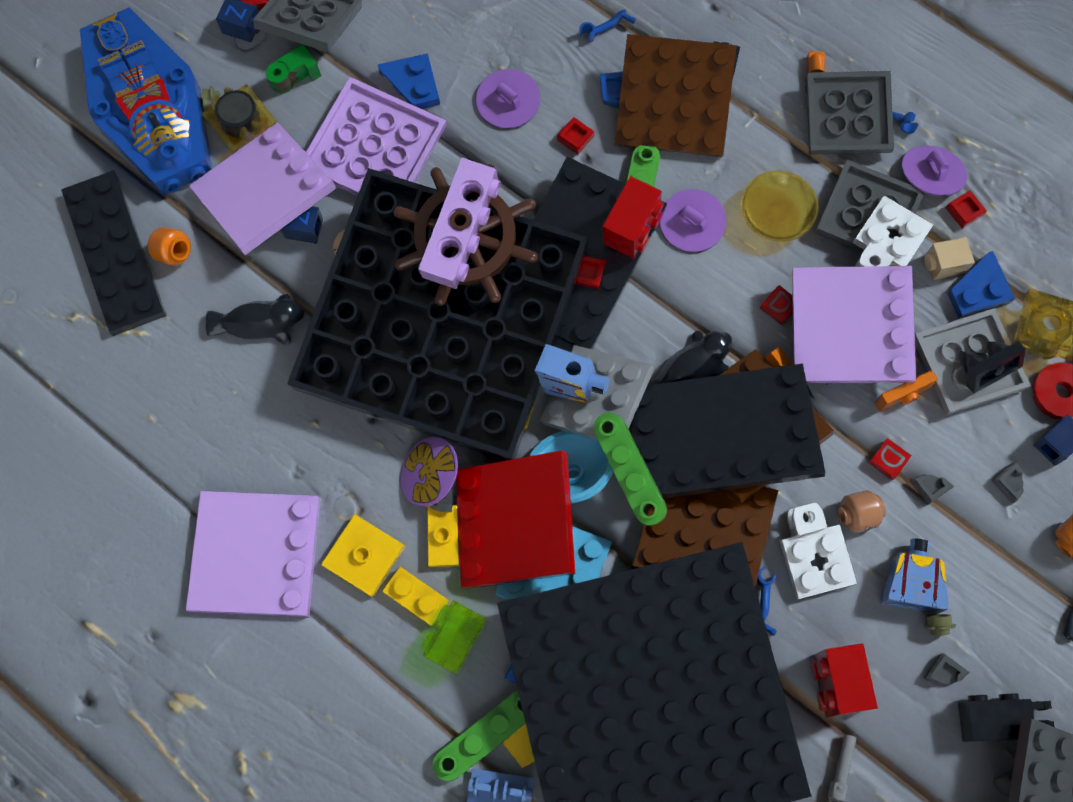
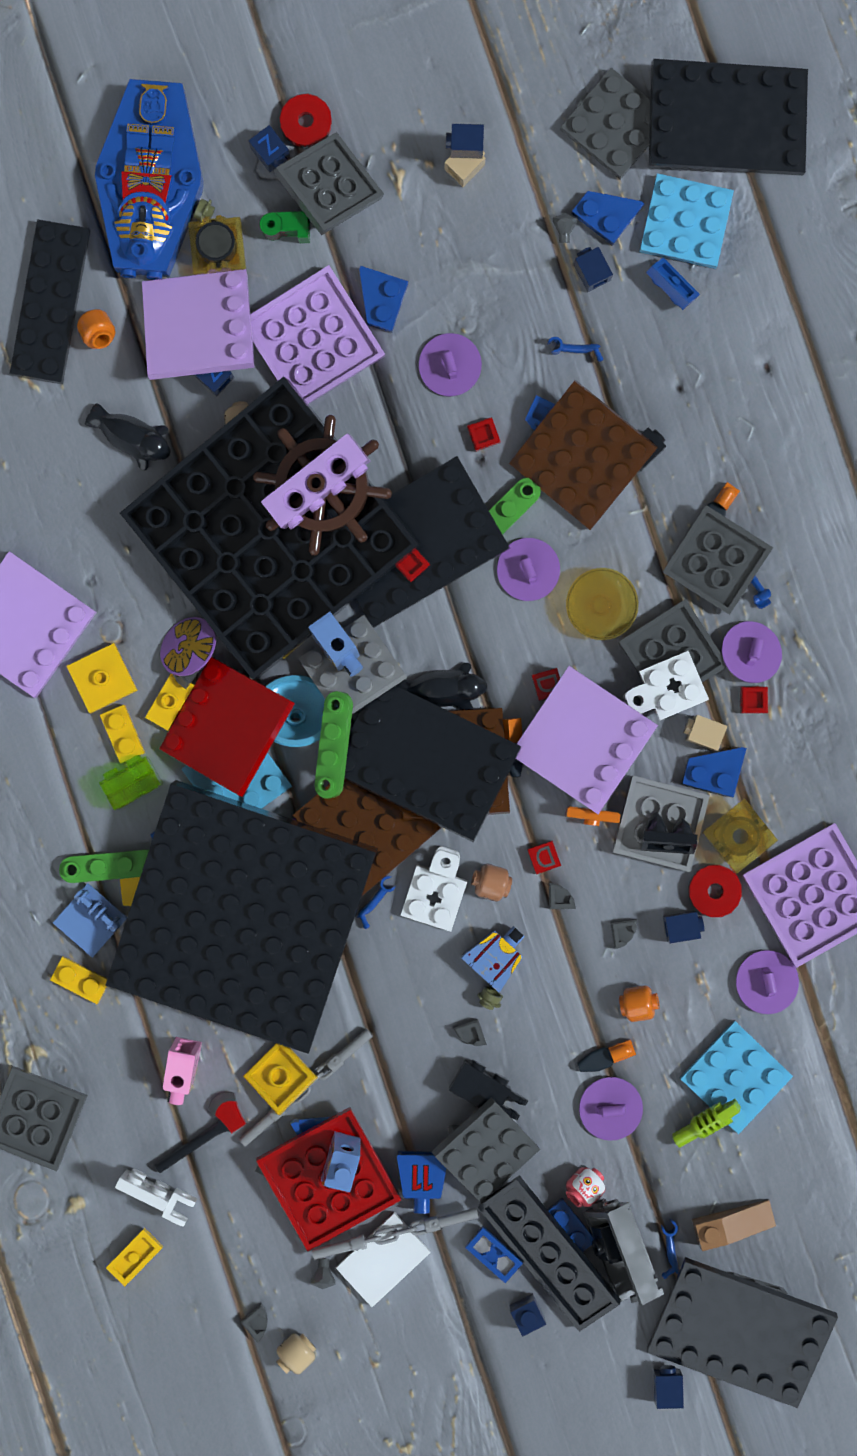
camera: 30 degrees right, 15 degrees up
red brick [603,176,664,259] -> none
red brick [810,643,878,718] -> none

